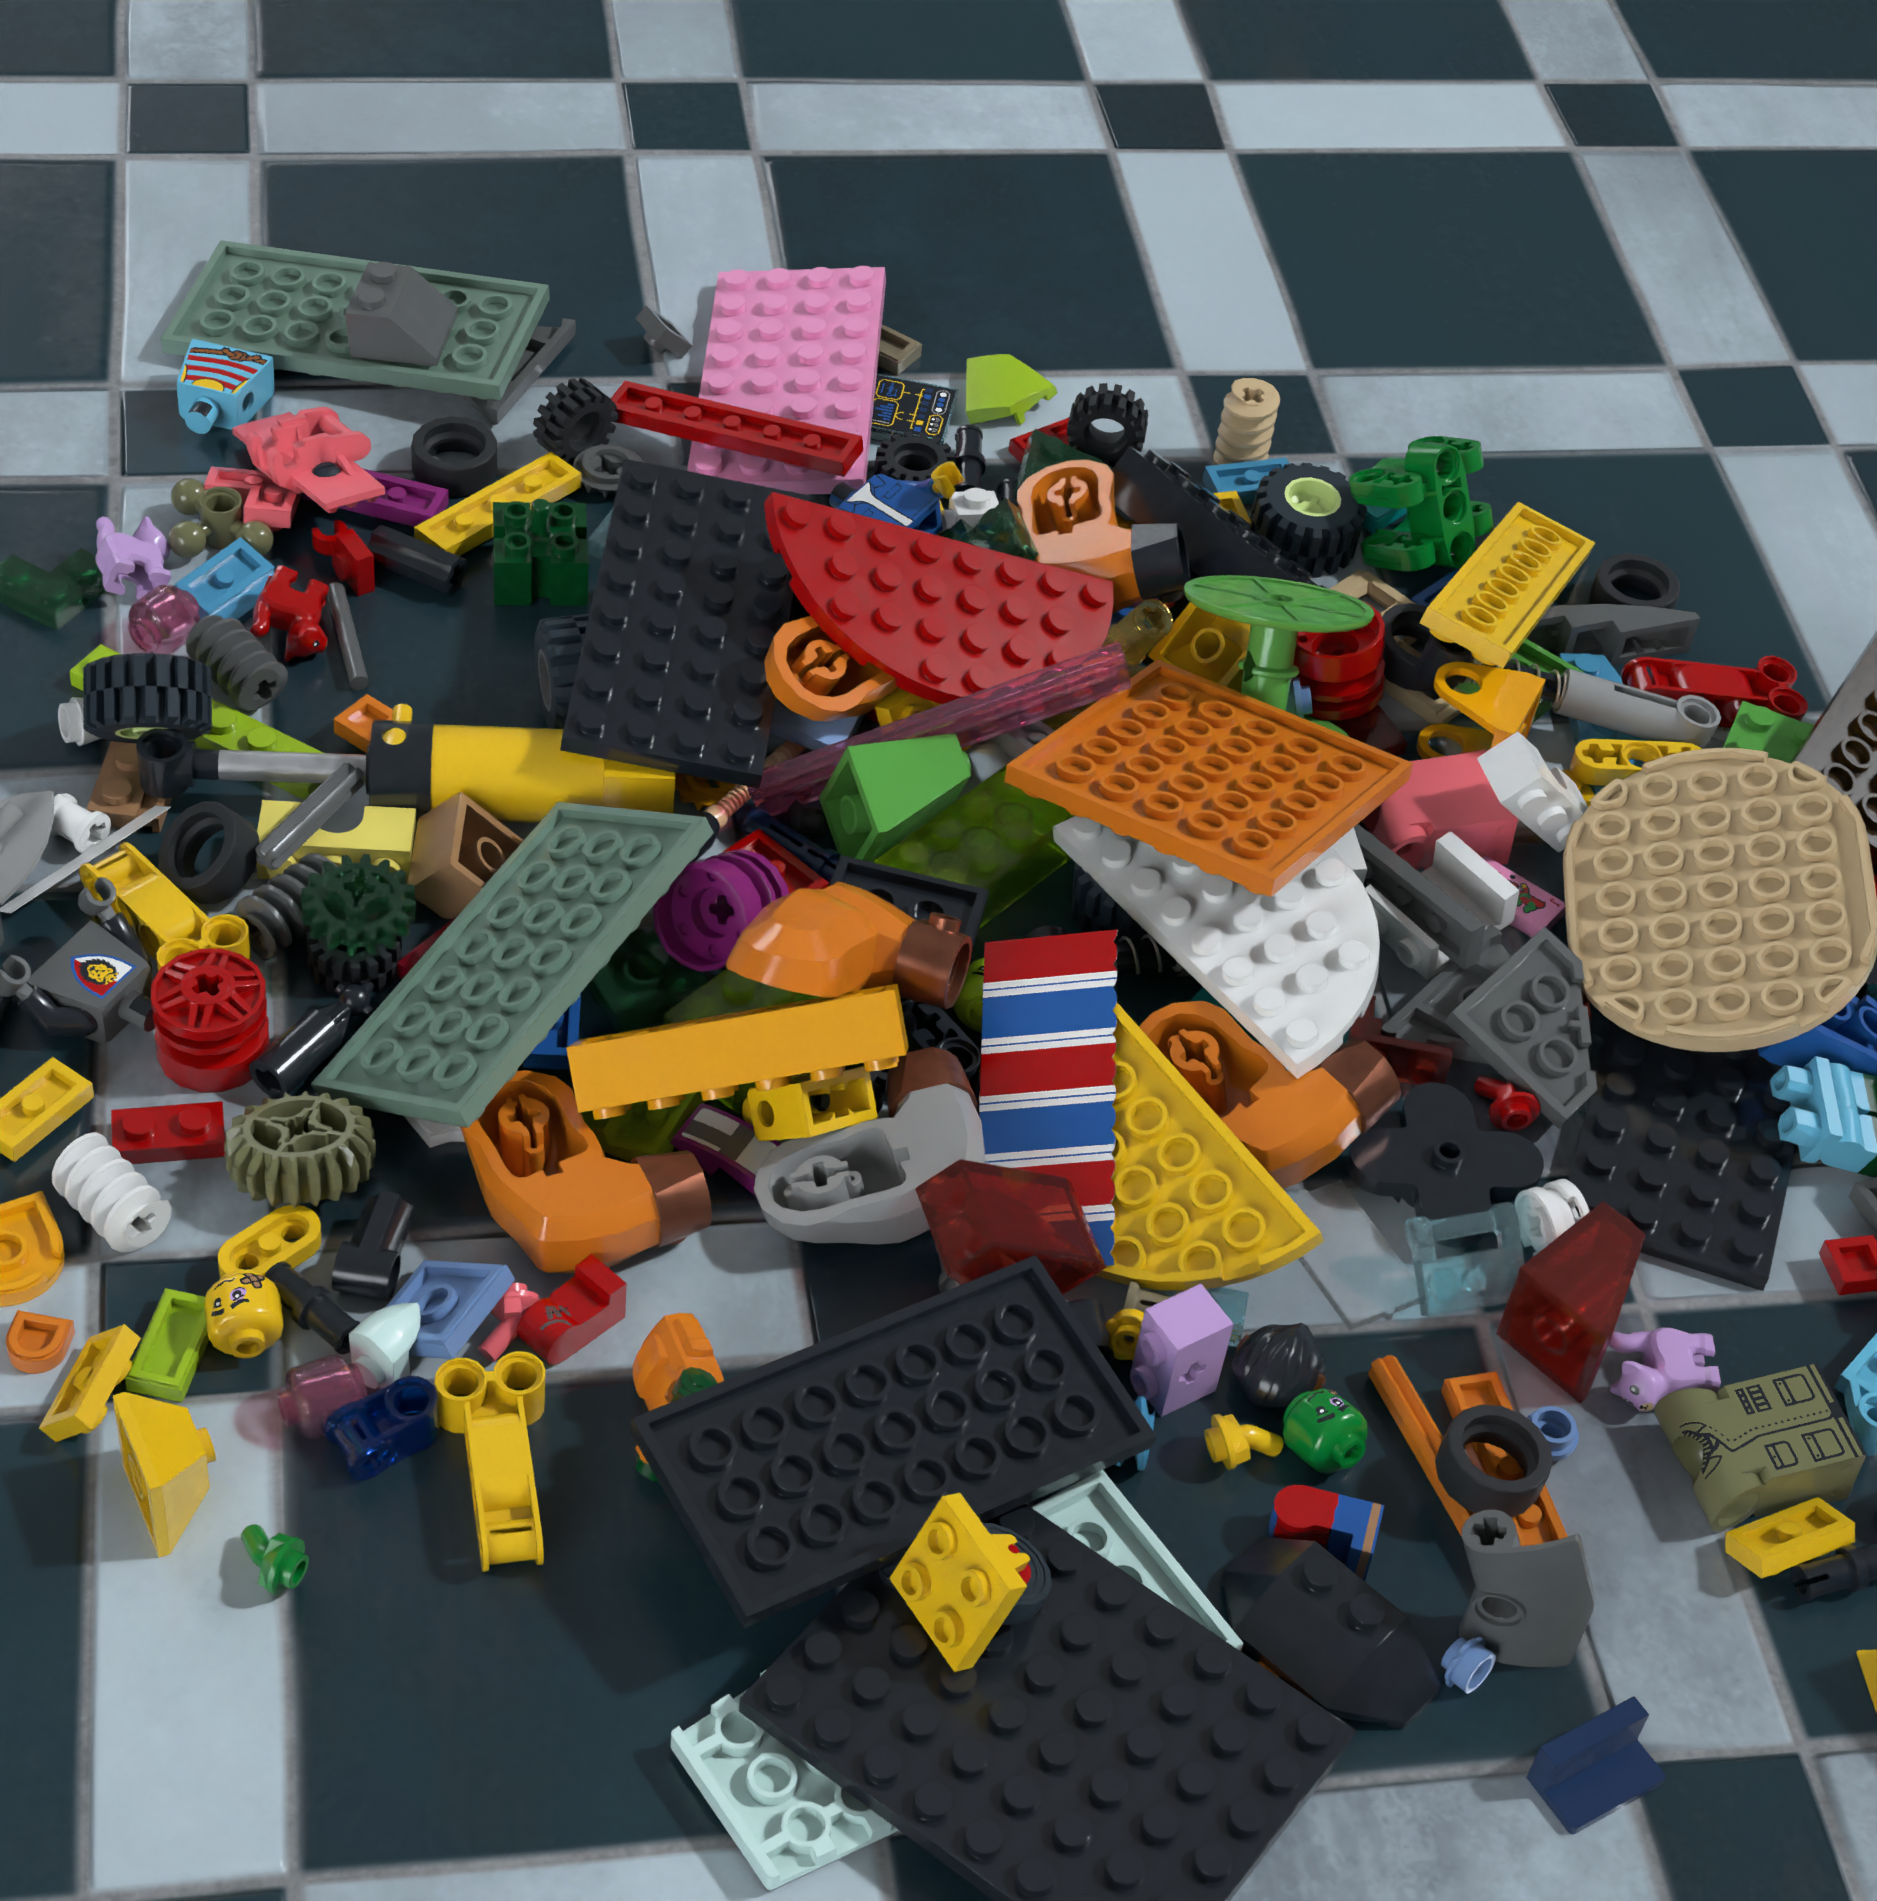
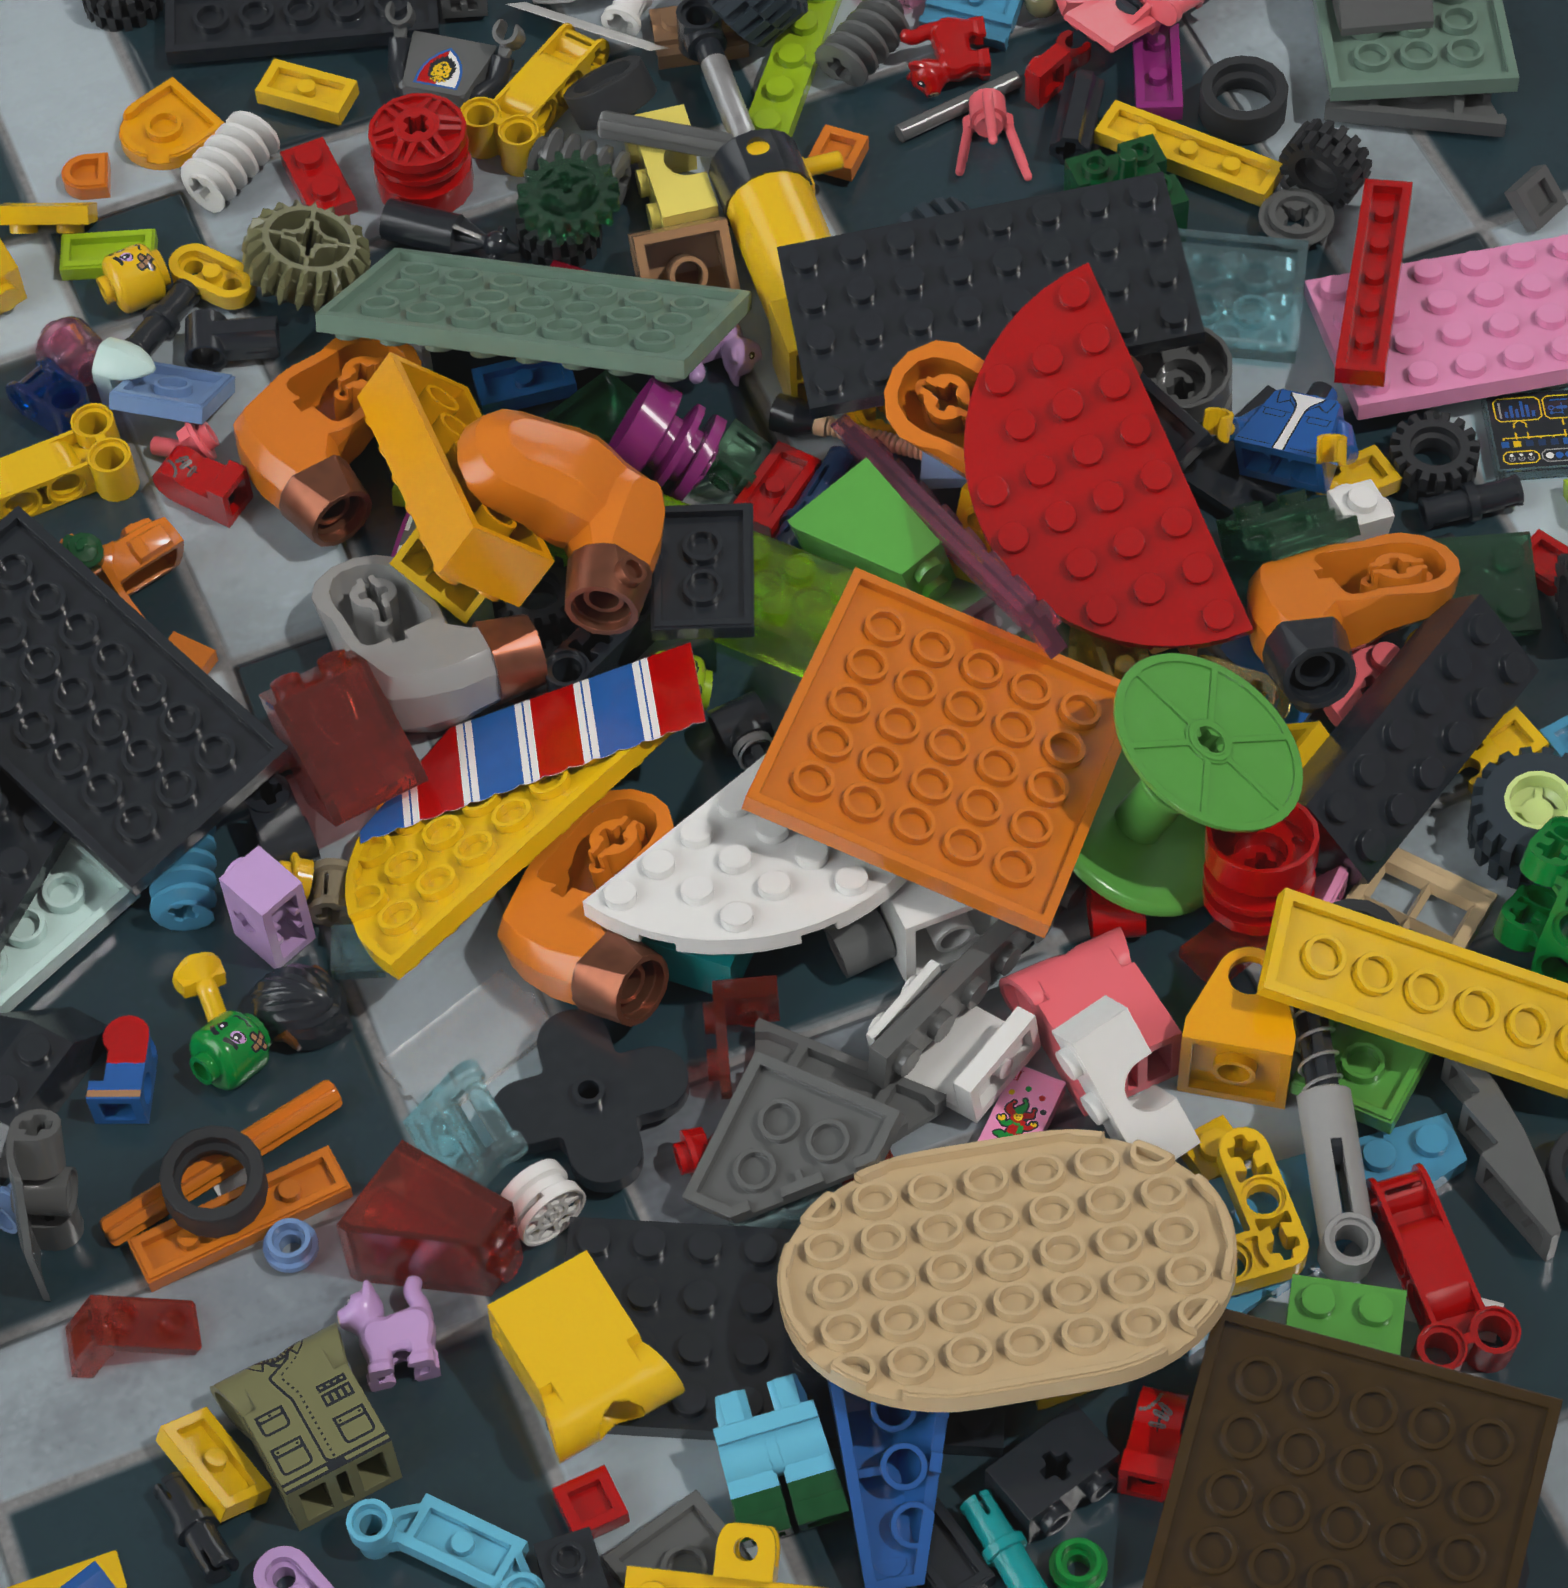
camera: 85 degrees right, 10 degrees up
medium blue plate [1286,677,1312,718] -> none
none -> clear red bracket [65,1295,202,1378]
none -> yellow piece [487,1250,685,1464]
none -> coral plant [955,88,1032,181]

